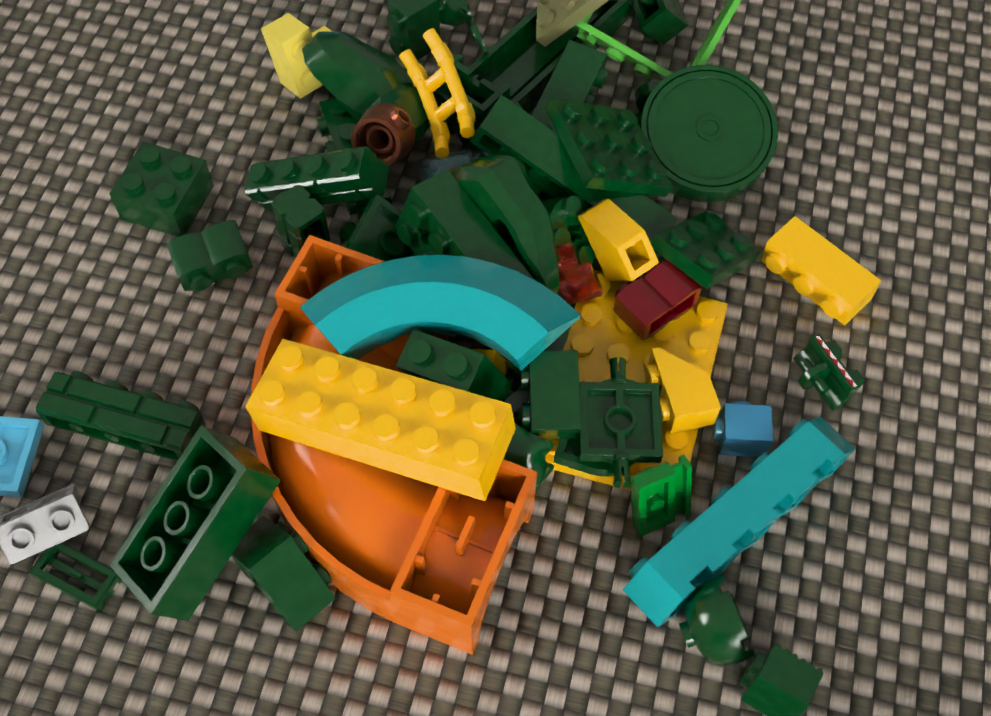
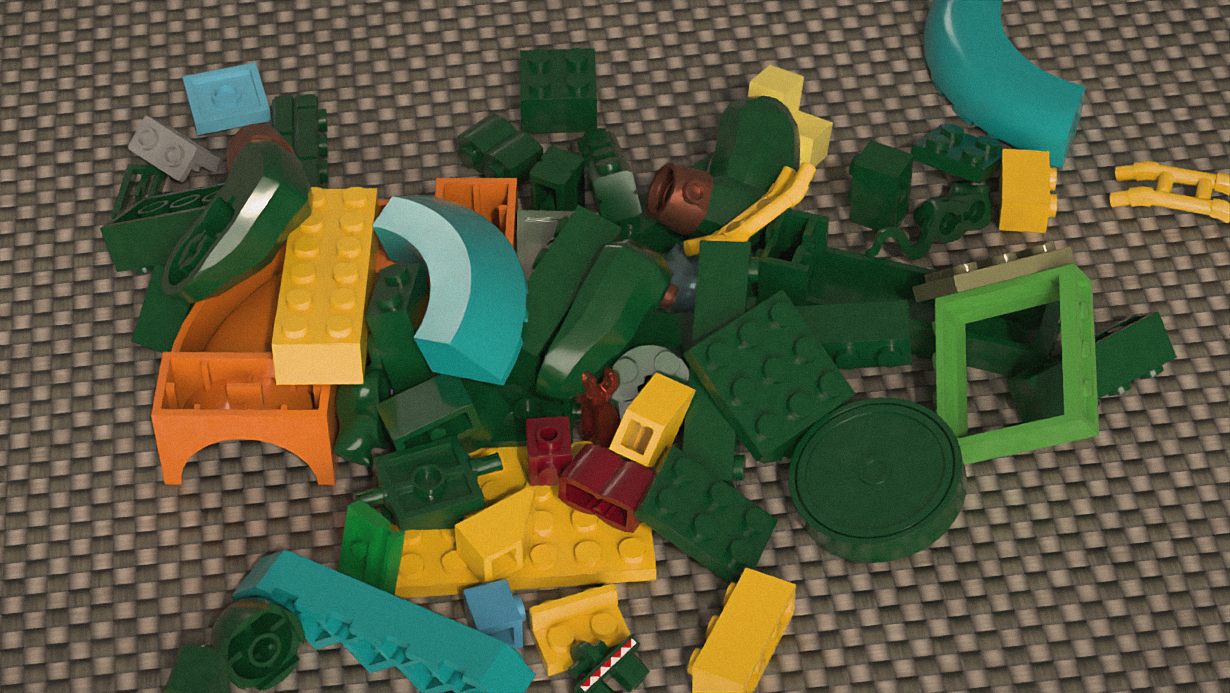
camera: 70 degrees right, 15 degrees down
none -> dark green piece [161,124,314,304]
none -> dark red brick [526,416,572,486]
none -> yellow bracket [529,584,631,676]

